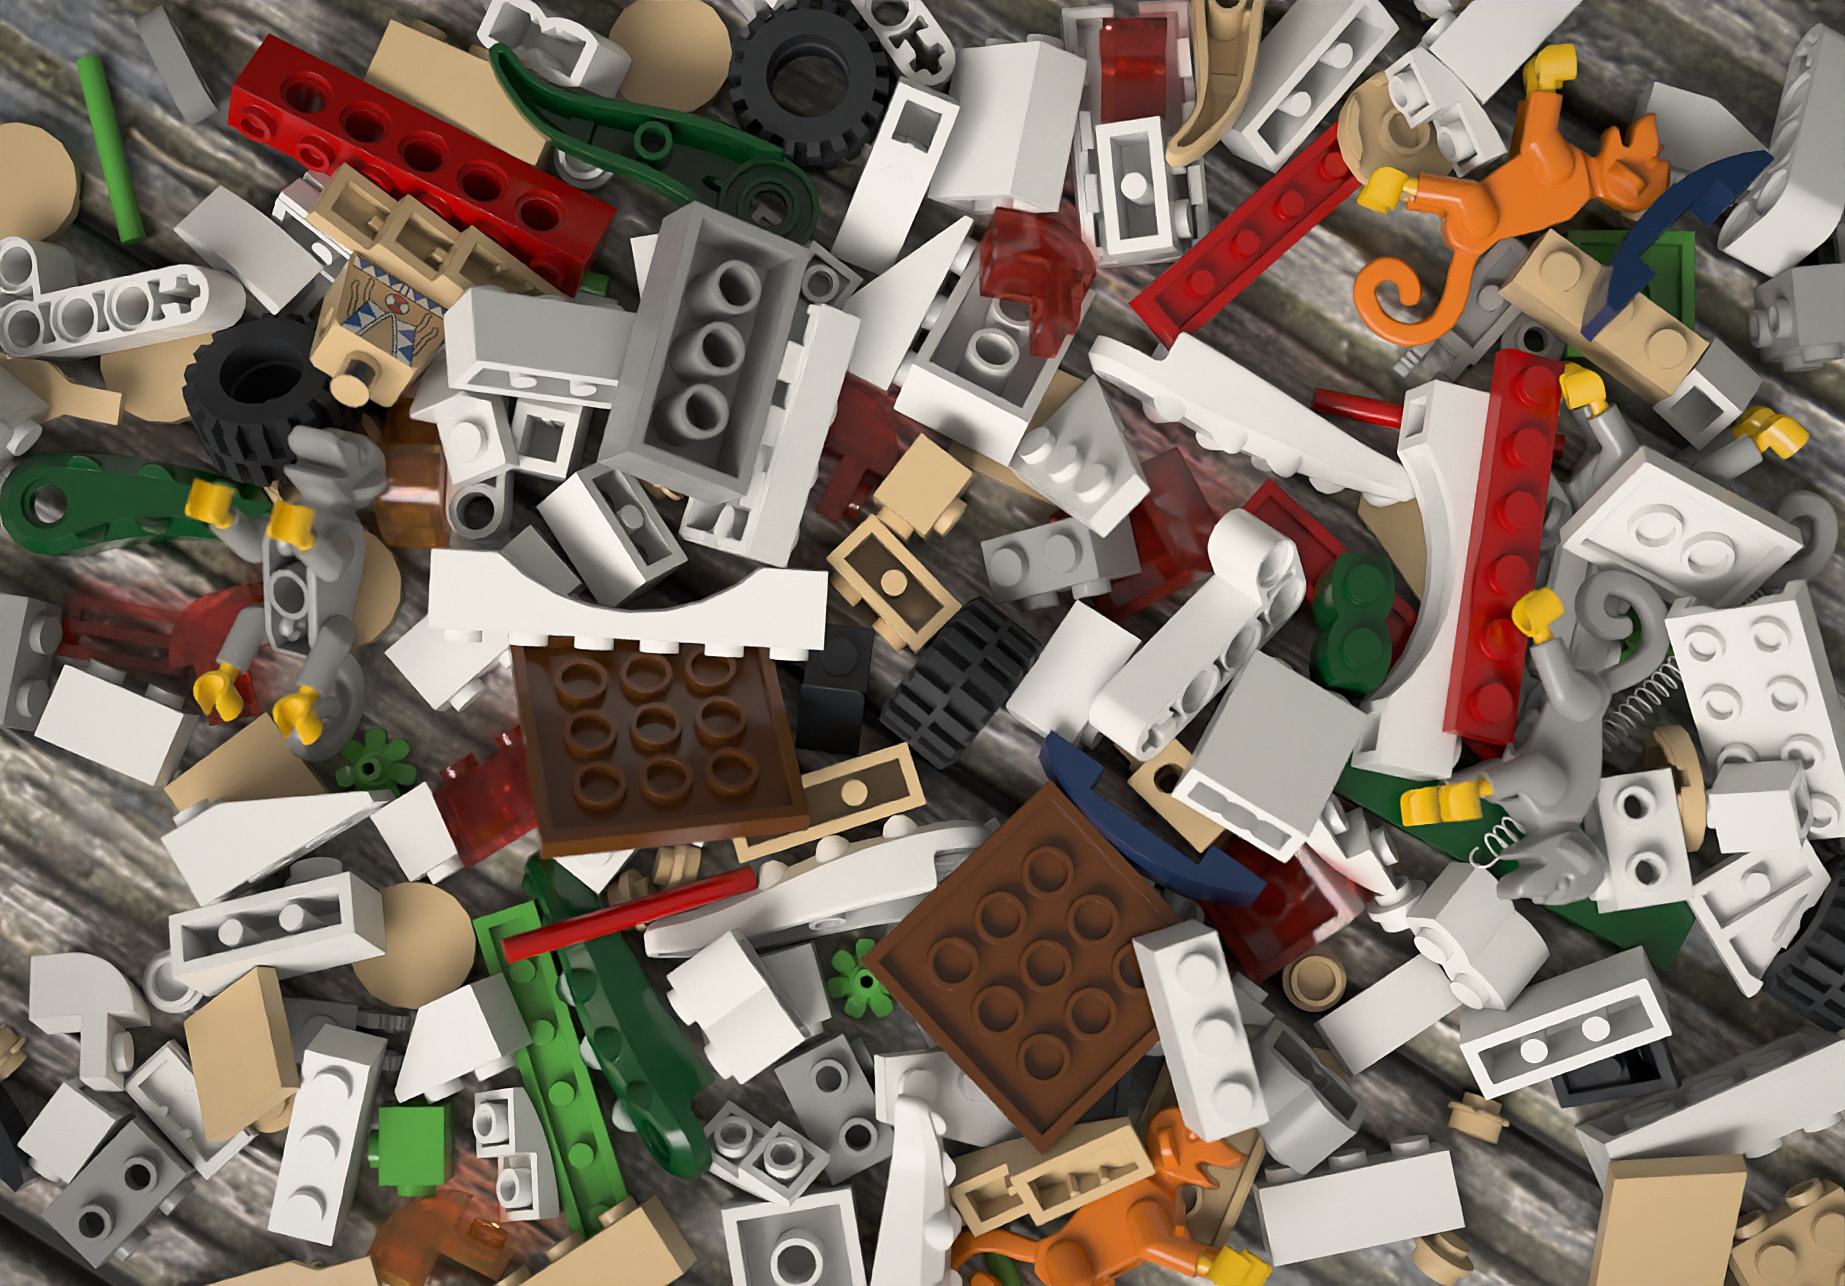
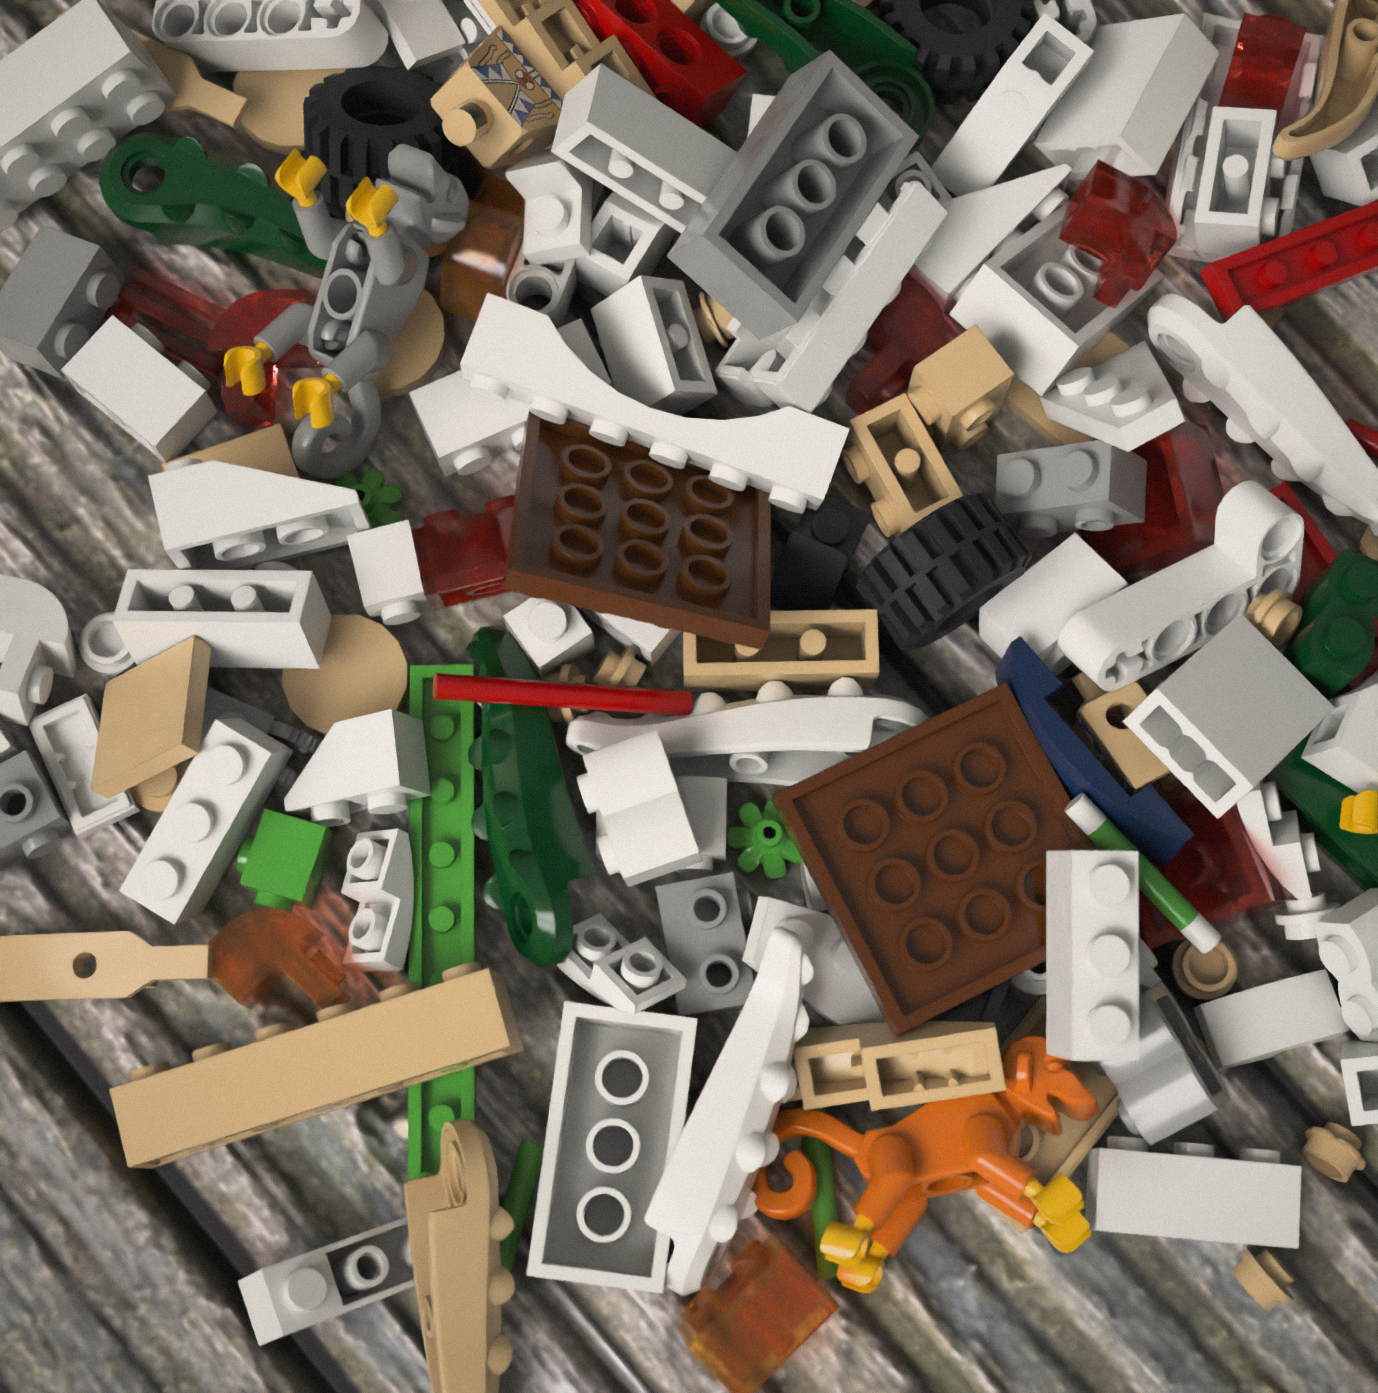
camera: 20 degrees right, 10 degrees down
none -> bright green bar [1064,793,1222,954]
none -> tan plate [1244,588,1302,650]

